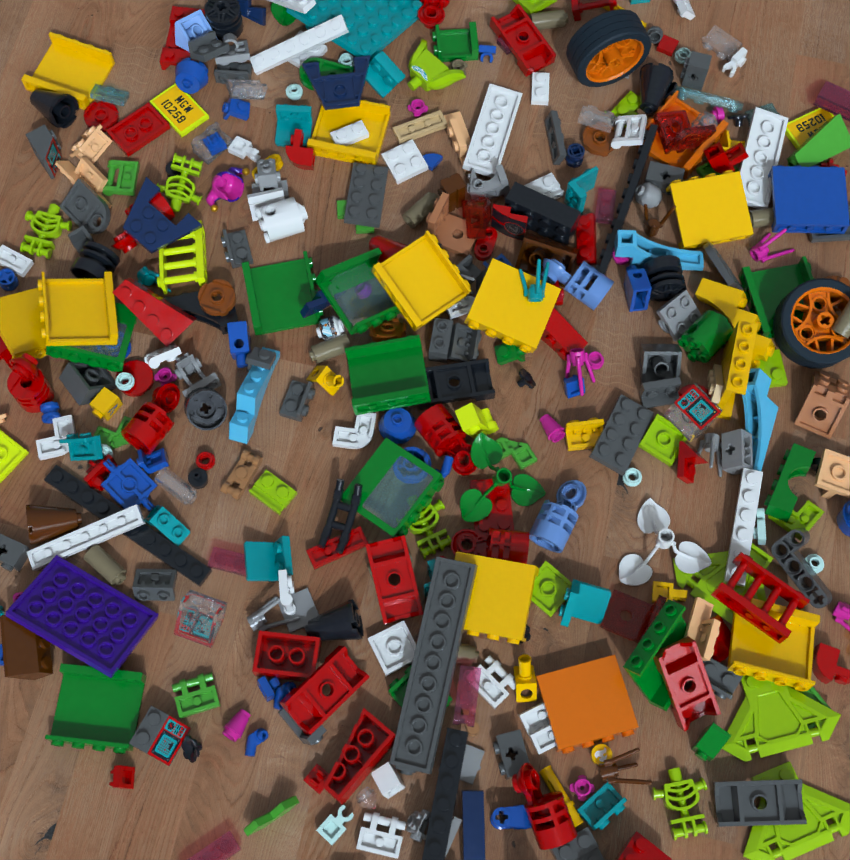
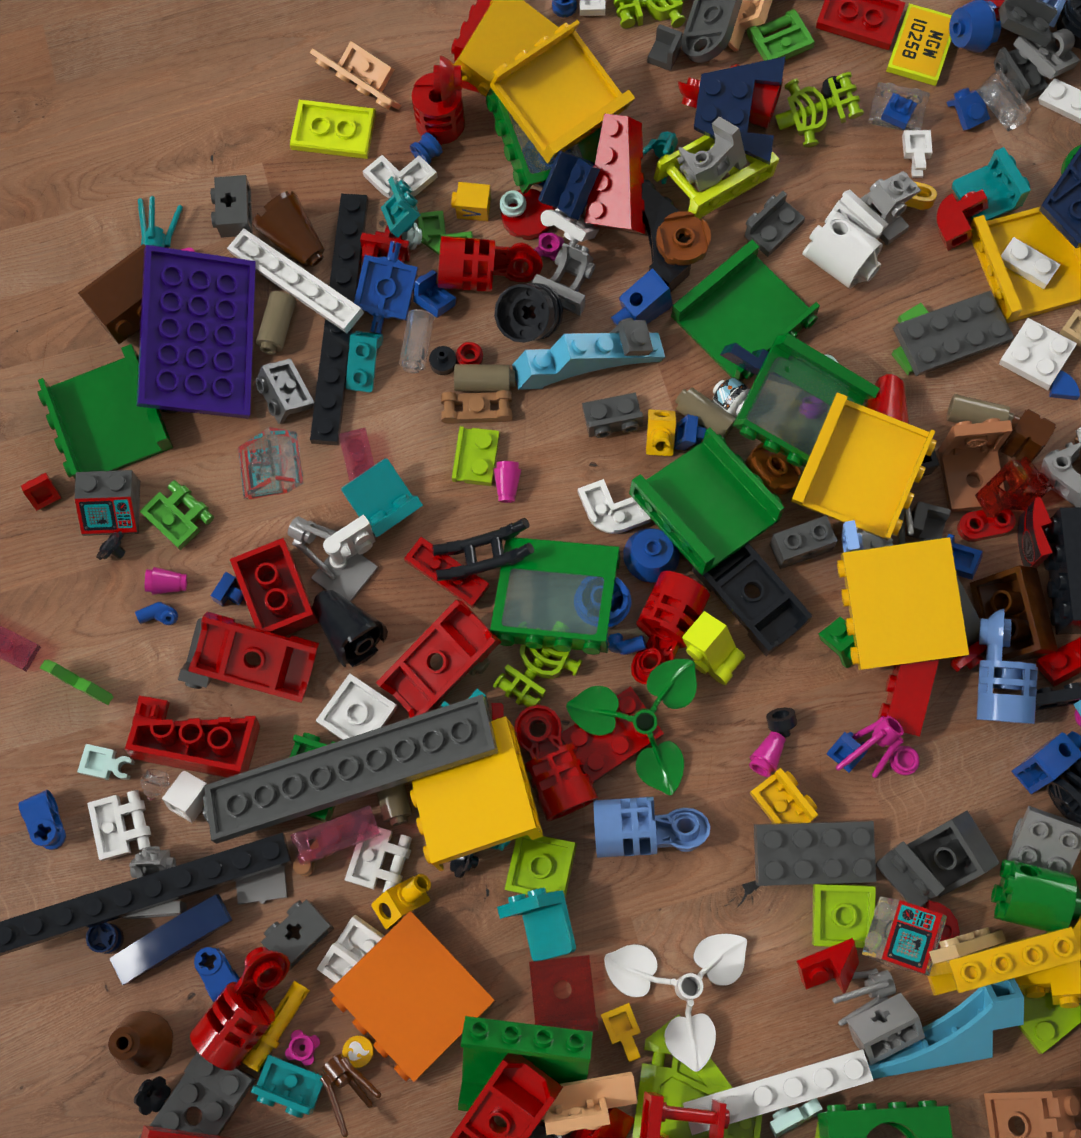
camera: 65 degrees right, 5 degrees up
dark grey slope [59,362,117,406] -> none
black wheel [70,241,120,279] -> none
dark pink piece [206,167,250,212] -> none
blue arm [273,682,296,710] -> none
light aqua plate [286,84,303,101] -> none
dark grey bracket [448,323,482,363] -> none
bright green tile [495,437,537,470] -> none
black plant [517,368,536,389] -> none
teal plant [519,259,550,302] -> none
light aqua plate [622,468,642,487] -> none
none -> dark tan brick [454,364,515,392]
none -> dark pink cone [494,461,521,503]
none -> dark blue bracket [538,151,600,220]
none -> blue tile [674,414,707,451]
none -> light grey tile [677,117,747,191]
none -> black tile [766,707,797,738]
none -> light blue plate [841,520,863,552]

